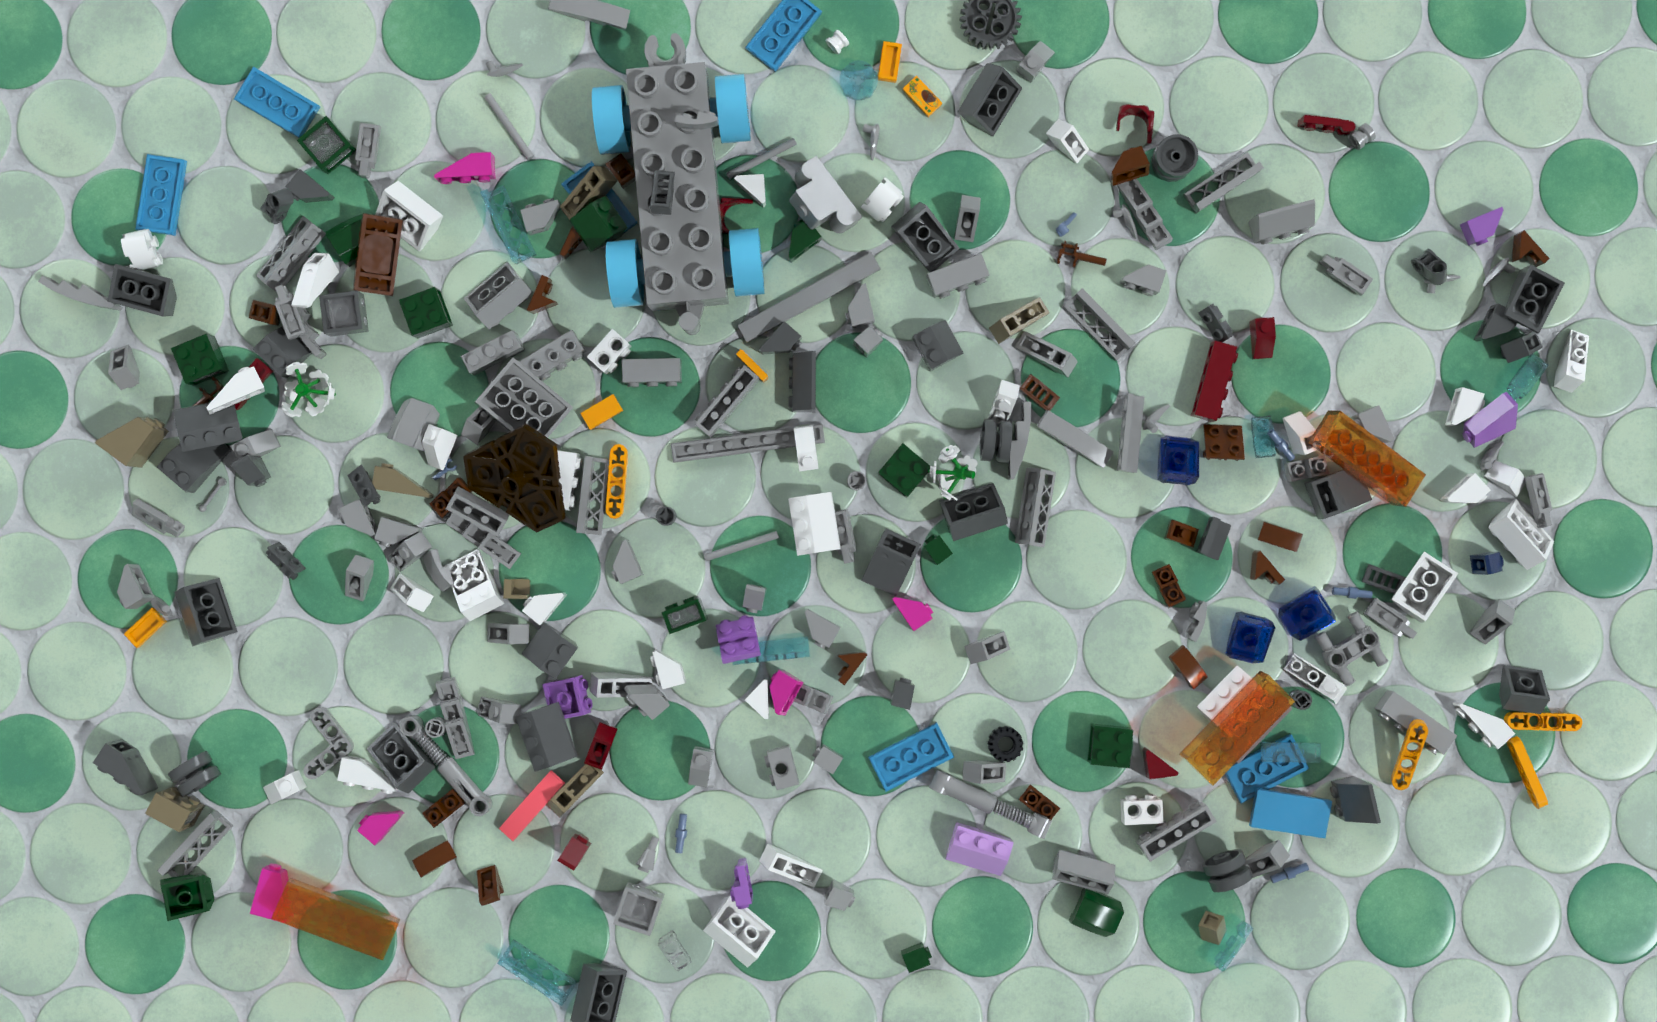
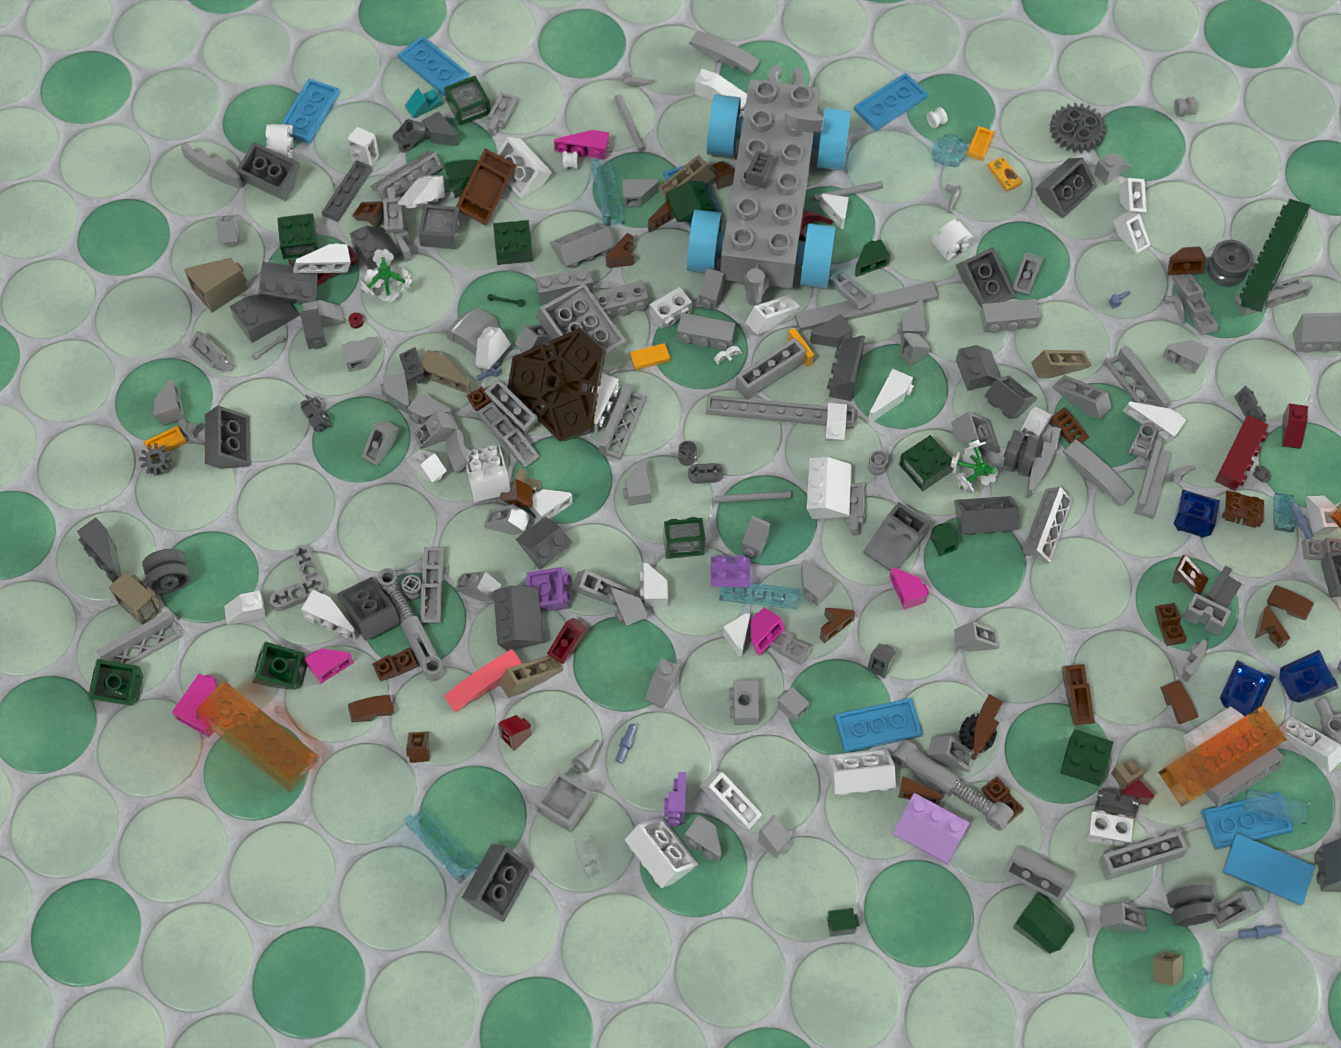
camera: 15 degrees right, 25 degrees down
light orange beam [606,444,628,519] -> none
brick [789,156,862,234] -> none
reddish brown piece [1056,241,1107,268] -> none
dark red helmet [1116,104,1155,144] -> none
dark grey wheel [1288,689,1312,710] -> none
none -> dark grey gear [139,443,172,476]
none -> dark green slope [252,641,307,690]
none -> dark grey tile [321,160,372,222]
none -> light grey slope [342,336,381,372]
none -> white brick [348,127,379,166]
none -> dark red piece [348,312,364,329]
none -> teal slope [405,88,443,119]
none -> dark green hinge [487,294,525,307]
none -> reddish brown slope [499,479,533,507]
none -> white wheel [563,151,578,169]
none -> light grey slope [684,815,721,863]
none -> dark grey beam [688,463,724,484]
none -> white slope [695,69,747,110]
none -> light grey slope [699,268,724,310]
none -> white piece [714,346,743,365]
none -> white slope [745,295,801,334]
none -> white slope [827,748,896,795]
none -> light grey hinge [829,272,873,310]
none -> white slope [868,369,914,422]
none -> reddish brown slope [898,776,942,805]
none -> light grey slope [951,412,1000,454]
none -> reddish brown slope [971,694,1003,760]
none -> dark grey slope [984,376,1037,419]
none -> reddish brown slope [1061,664,1095,726]
none -> dark grey hinge [1095,789,1140,817]
none -> light grey slope [1100,902,1147,932]
none -> dark tan panel [1111,760,1147,790]
none -> white slope [1119,178,1147,214]
none -> white slope [1122,401,1186,443]
none -> light grey piece [1128,423,1156,461]
none -> light grey brick [1182,593,1231,636]
none -> dark green brick [1239,199,1310,312]
none -> dark grey plate [1253,465,1272,483]

